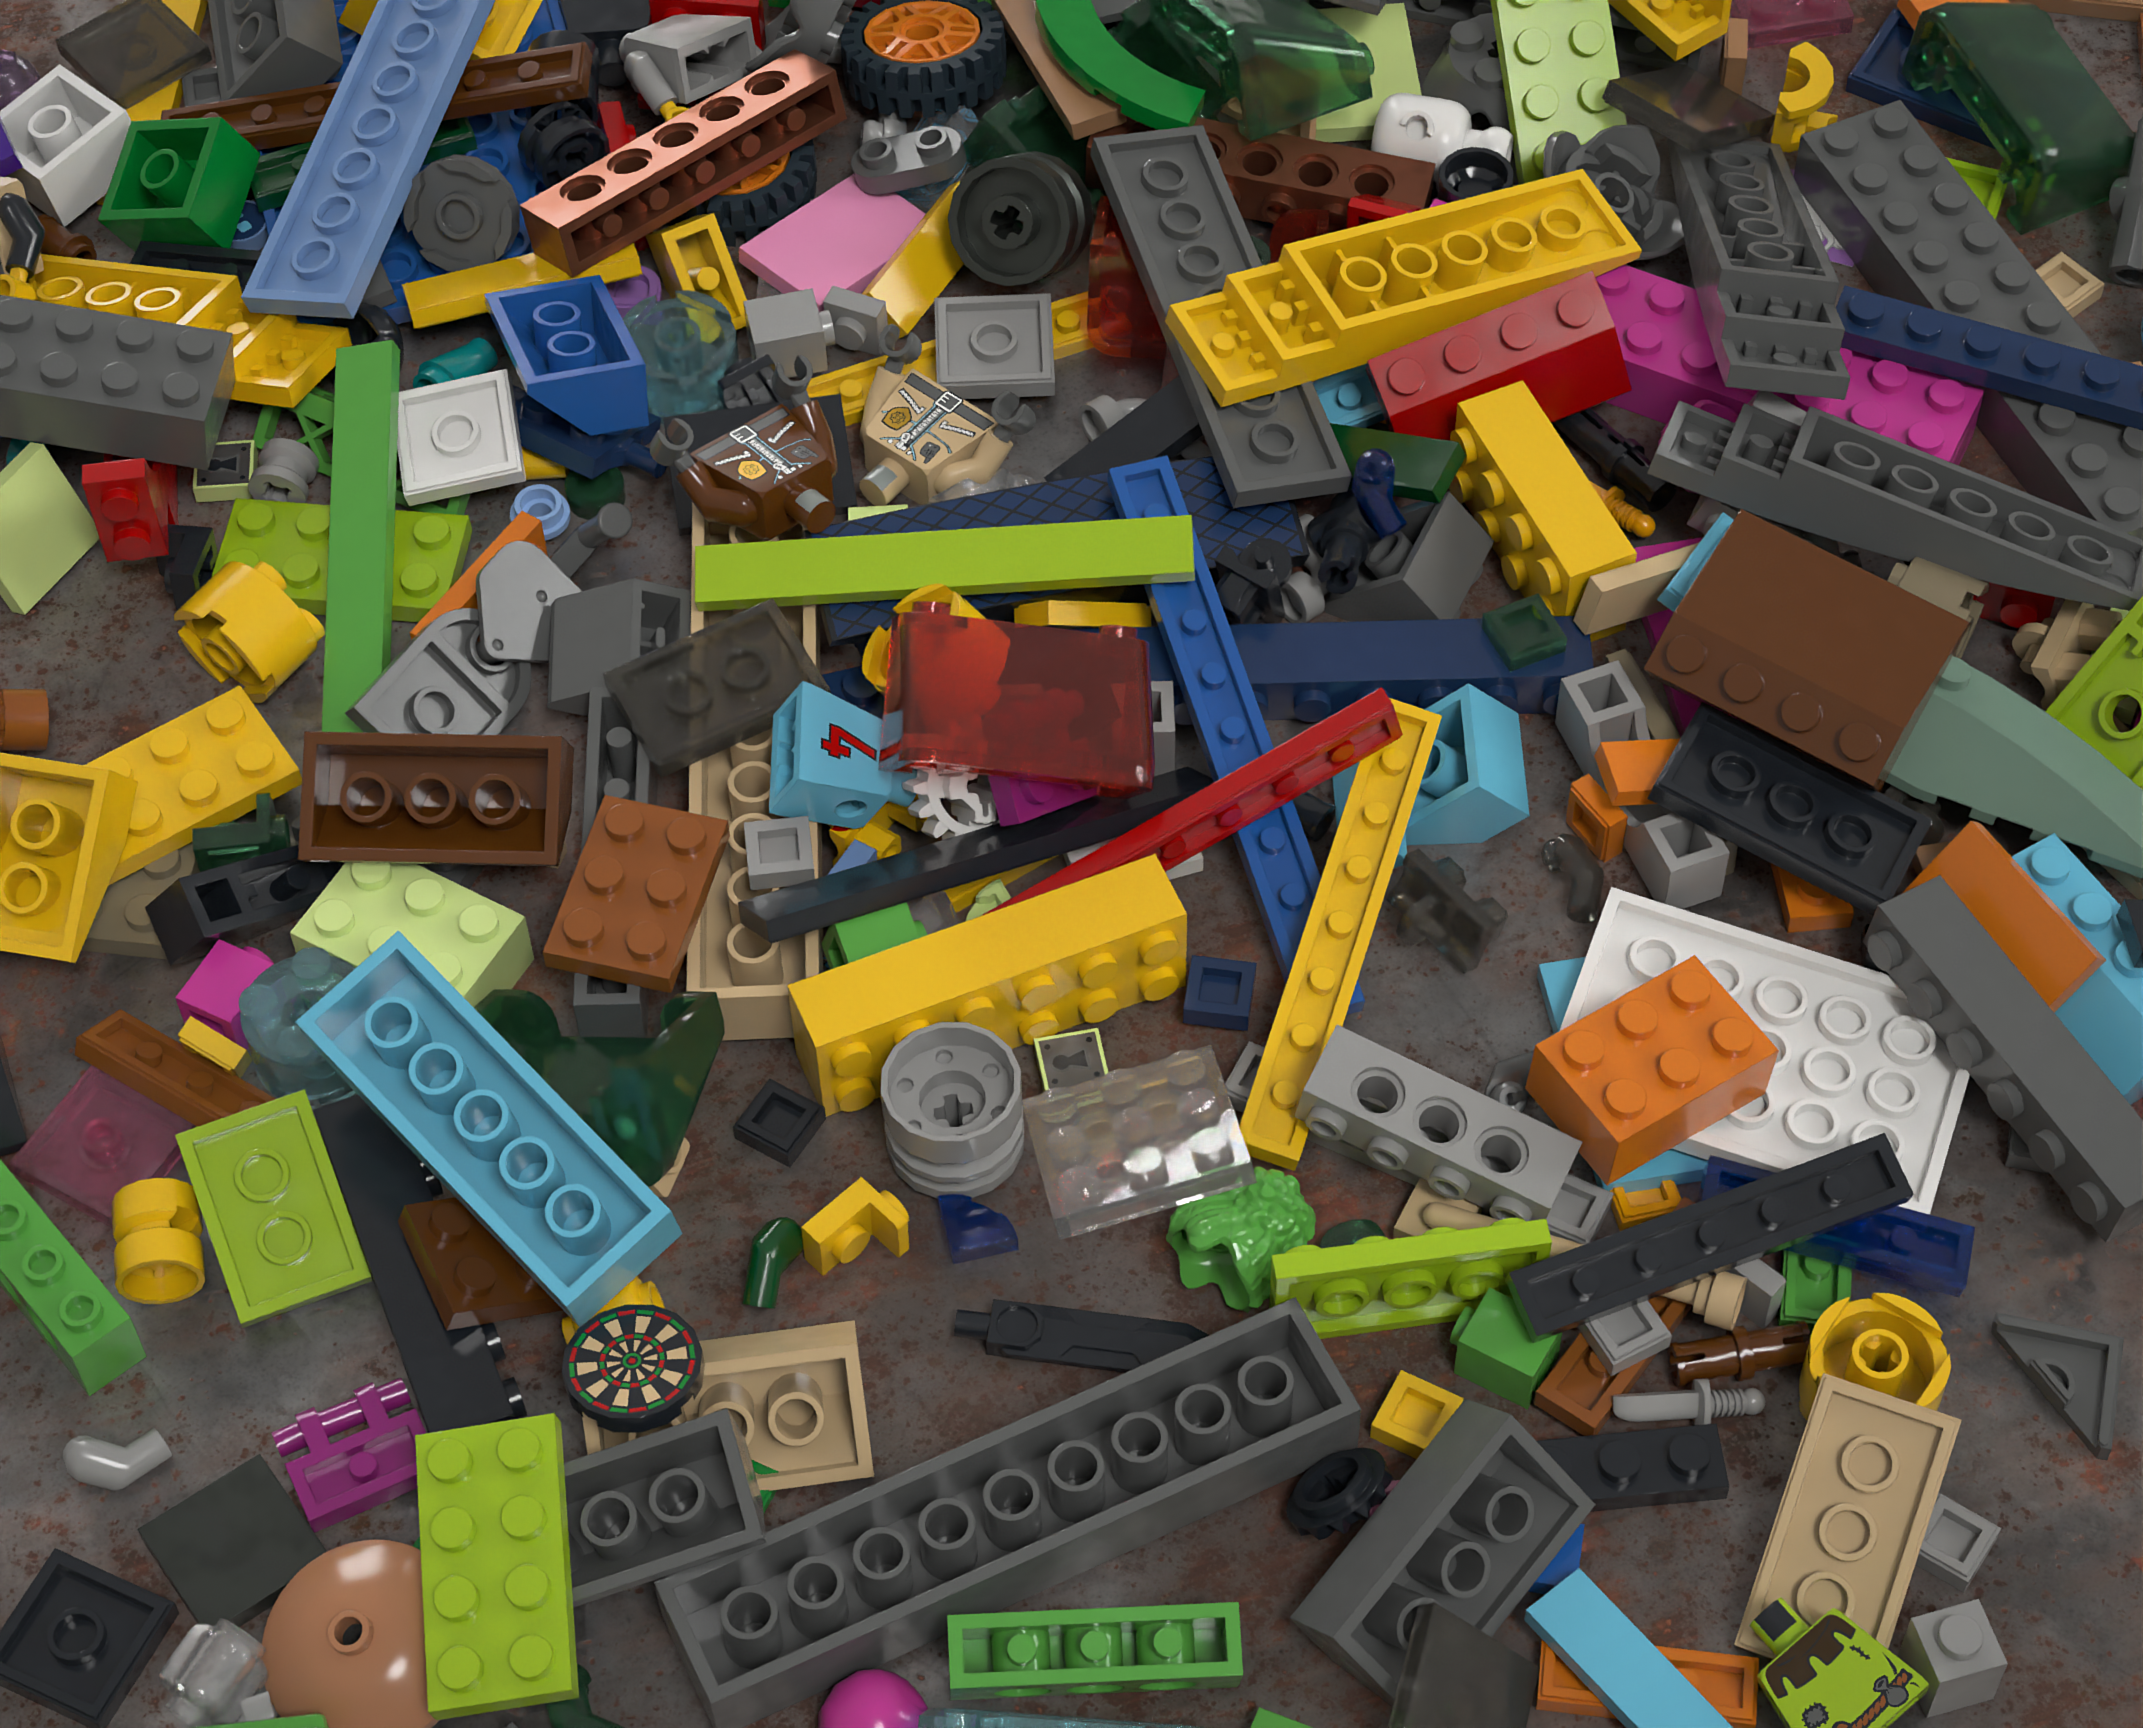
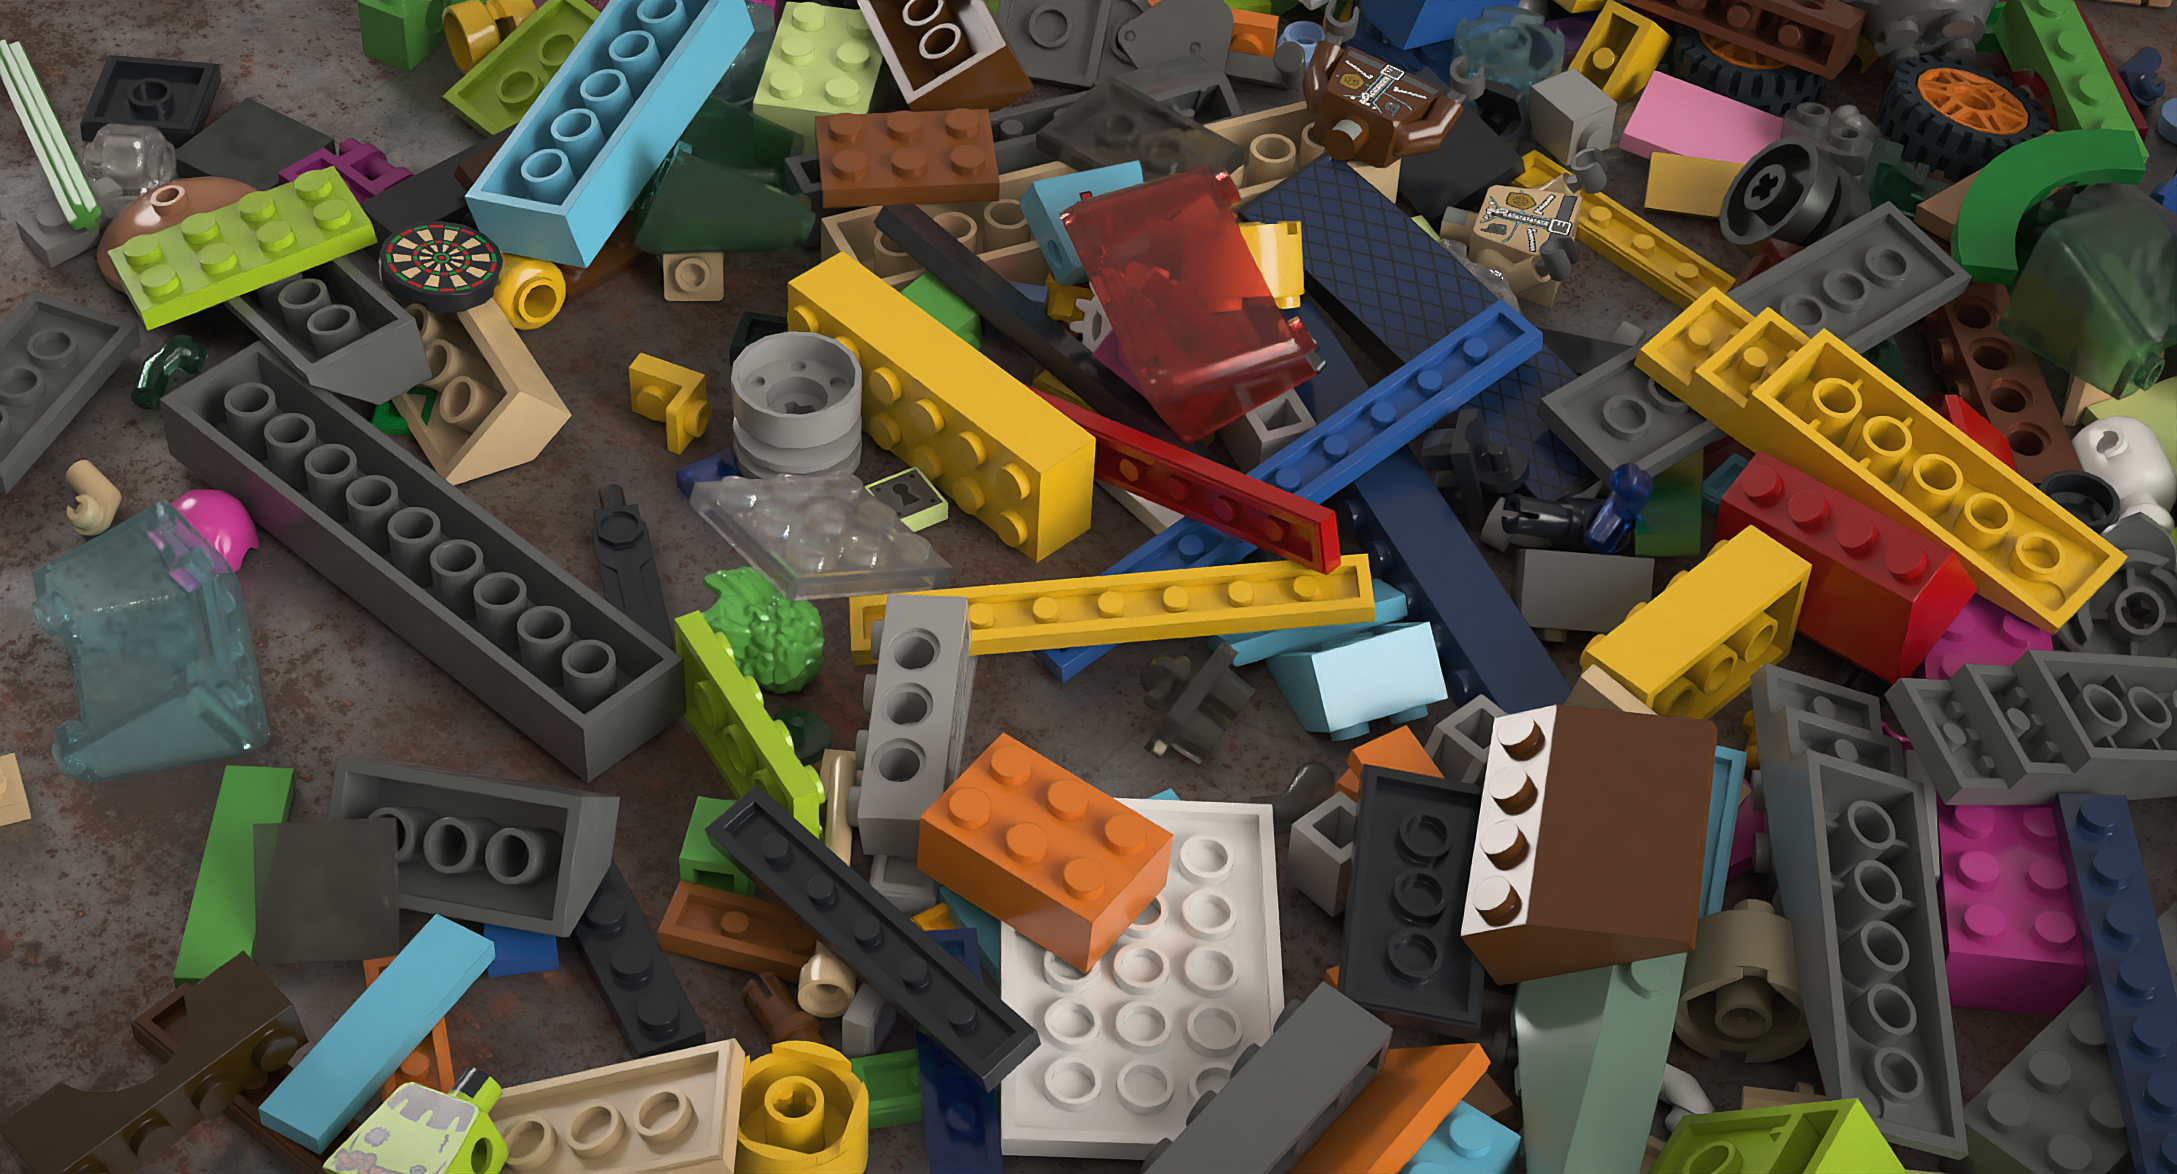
camera: 65 degrees right, 10 degrees down
light grey arm [63,1427,173,1491] -> none
lime tile [695,515,1195,611] -> none
dark green arm [742,1217,803,1309] -> none
light grey tile [744,816,815,890] -> none
light grey plate [823,286,888,357] -> none
light grey tile [934,293,1055,399] -> none
bright green brick [947,1602,1243,1701] -> none
yellow tile [1014,600,1151,630] -> none
dark blue plate [1183,955,1257,1031] -> none
black gear [1286,1448,1393,1540] -> none
yellow tile [1370,1370,1464,1459] -> none
clear green tile [1481,593,1567,672] -> none
light grey tile [1577,1300,1672,1376] -> none
light grey piece [1613,1378,1766,1426] -> none

